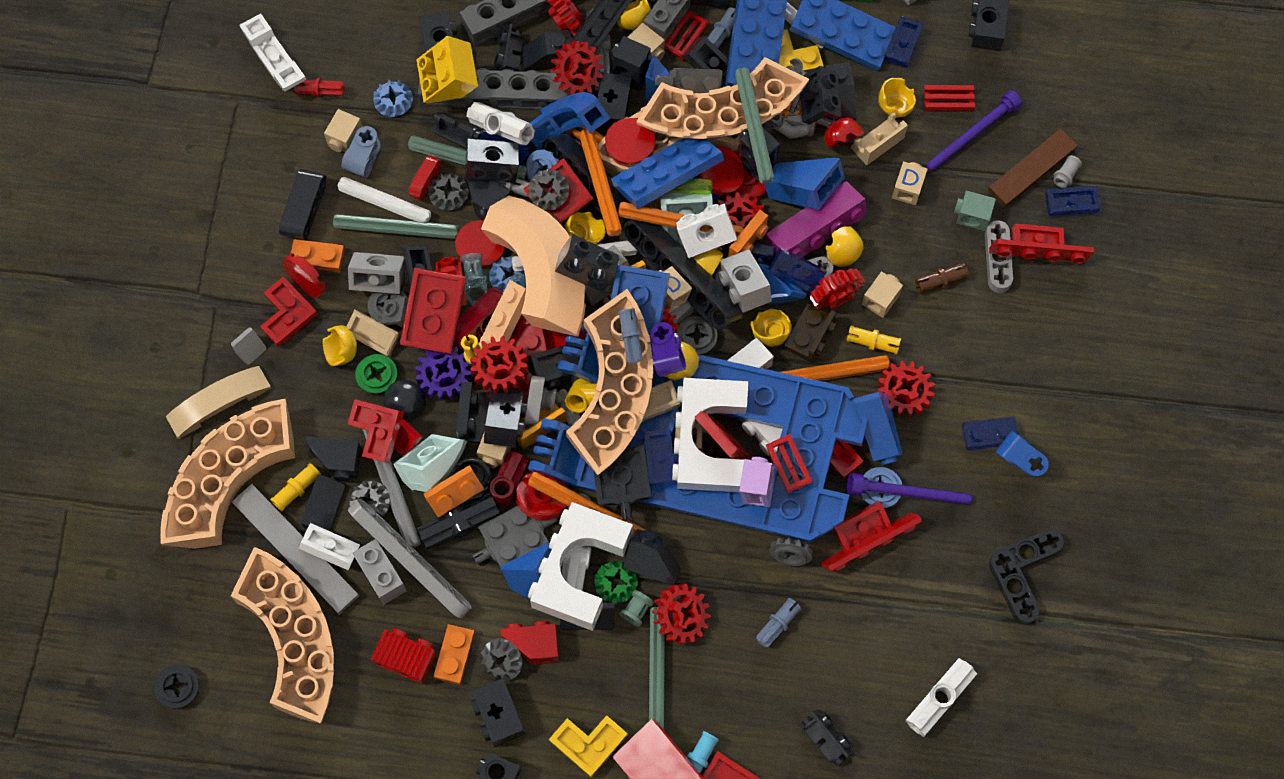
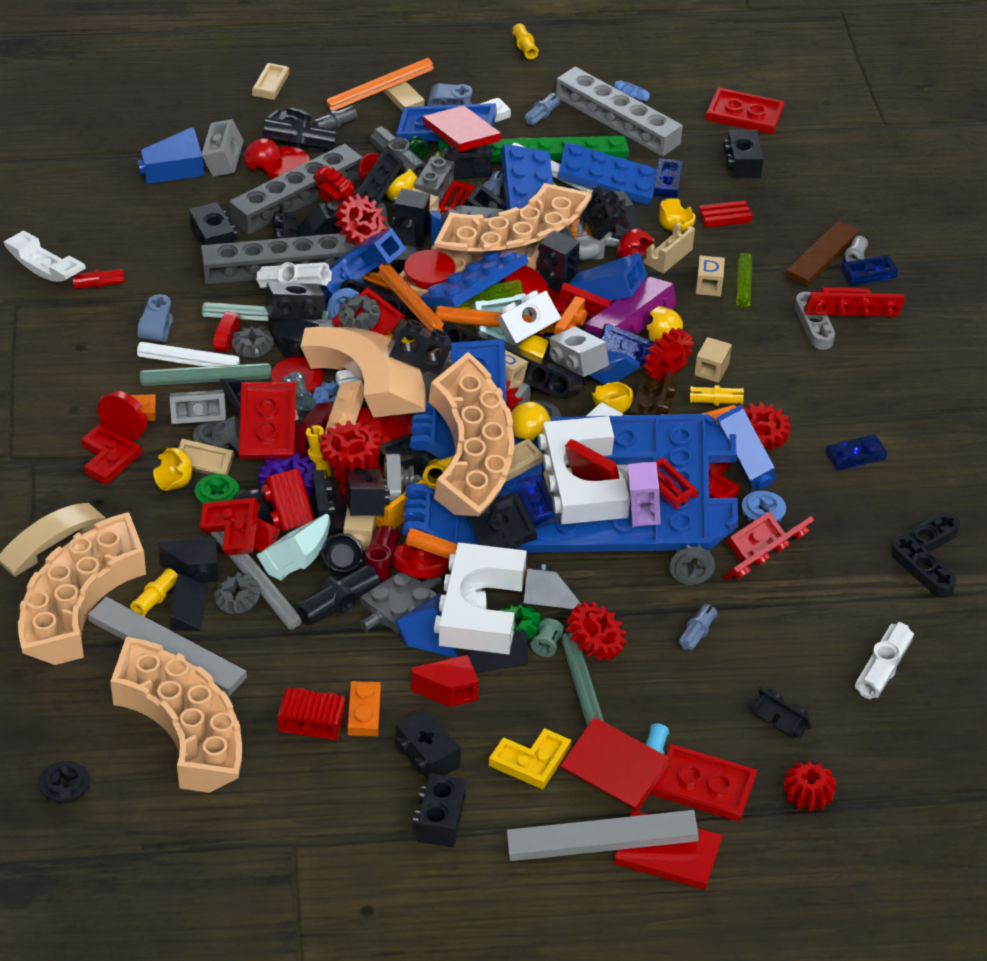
camera: 15 degrees left, 25 degrees down
light grey slope [231,327,267,365] -> none
black beam [279,169,327,241] -> none
white plate [298,523,360,570] -> none
tan brick [324,109,362,152] -> none
light grey beam [348,499,472,618] -> none
light grey brick [353,539,407,605] -> none
medium blue gear [373,80,413,117] -> none
yellow slope [416,36,478,104] -> none
orange plate [423,465,484,517] -> none
black hinge [431,111,486,149] -> none
dark grey gear [481,638,522,682] -> none
sand blue axle [618,308,643,363] -> none
dark purple piece [650,322,686,377] -> none
sand green axle [735,67,774,184] -> none
dark purple piece [847,473,973,504] -> none
reddish brown pin [915,262,969,294] -> none
dark purple piece [927,90,1023,171] -> none
sand green brick [954,191,995,231] -> none
blue piece [996,431,1048,476] -> none
none -> red brick [261,468,314,534]
none -> red tile [557,282,611,319]
none -> clear neon green axle [736,252,752,308]

